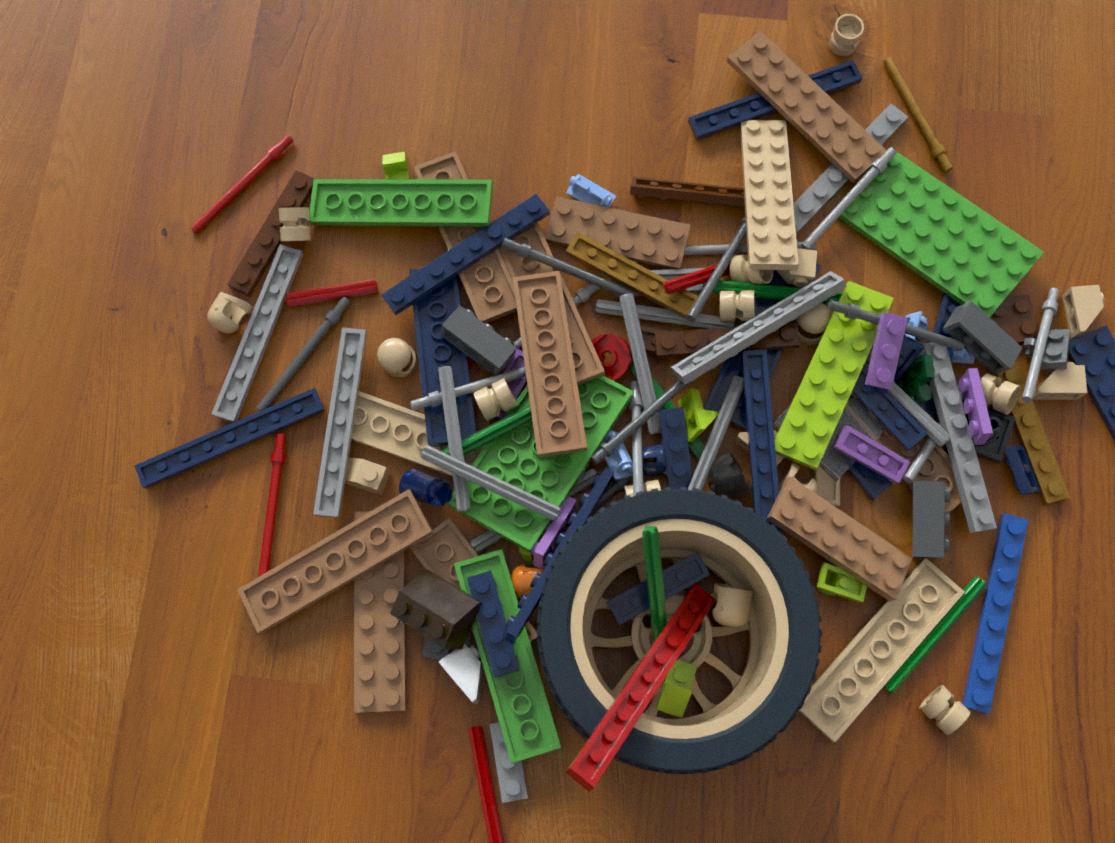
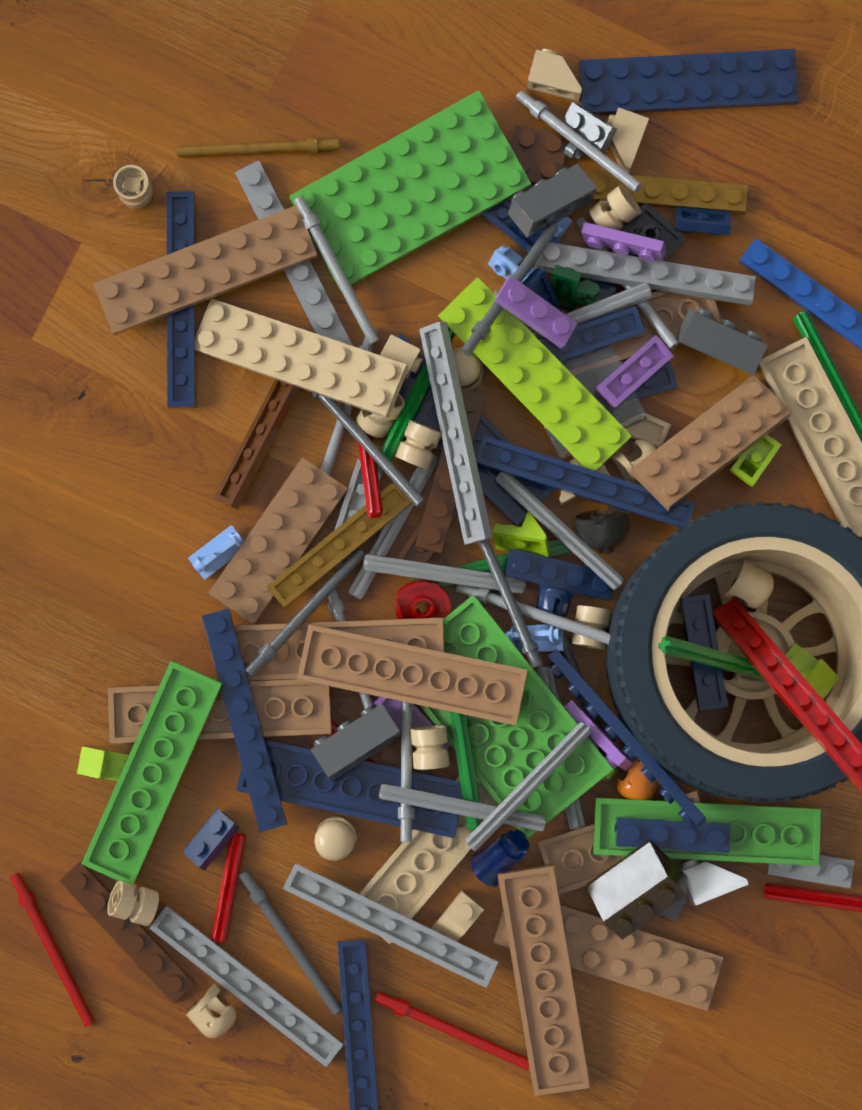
camera: 70 degrees left, 10 degrees up
none -> dark blue plate [183,808,240,871]

